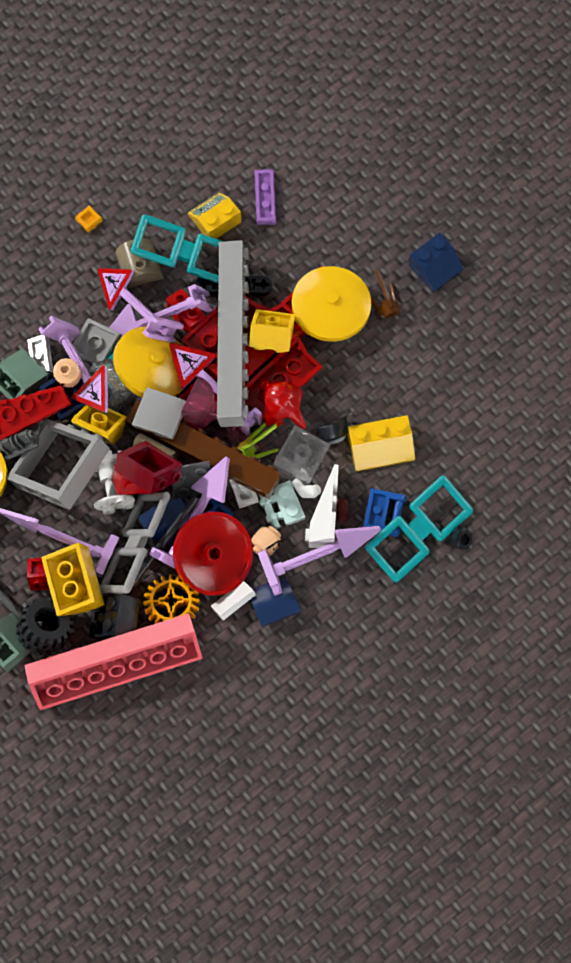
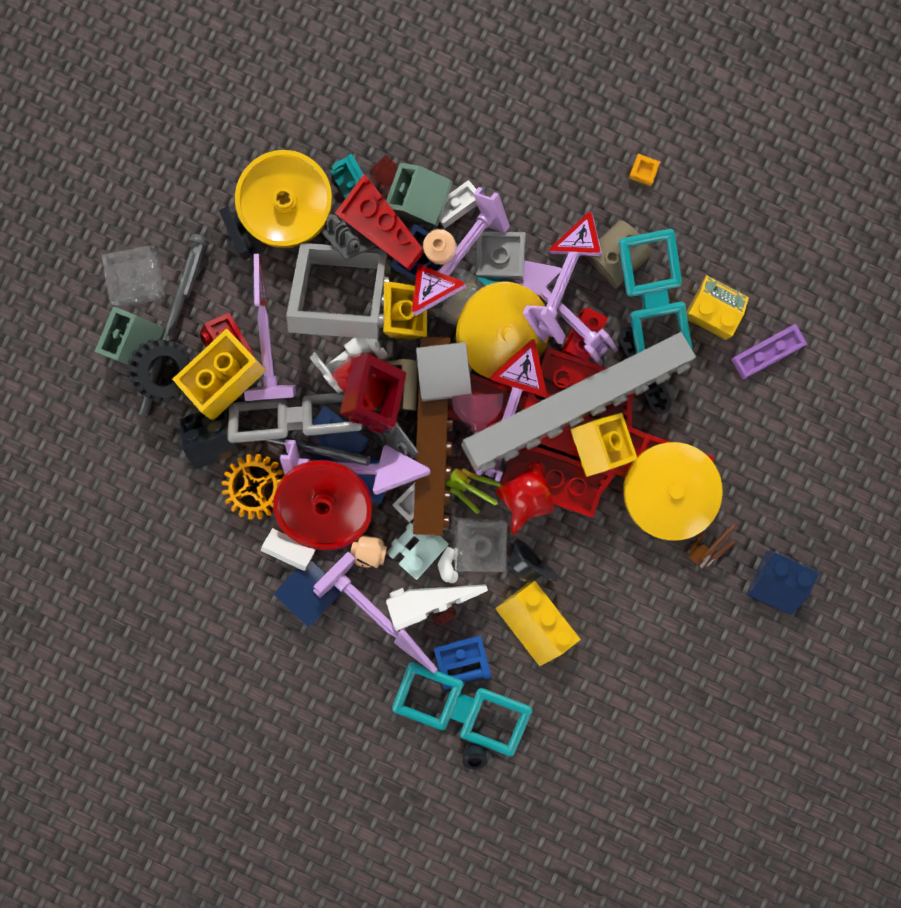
camera: 65 degrees right, 15 degrees up
coral brick [25,613,203,710] -> none

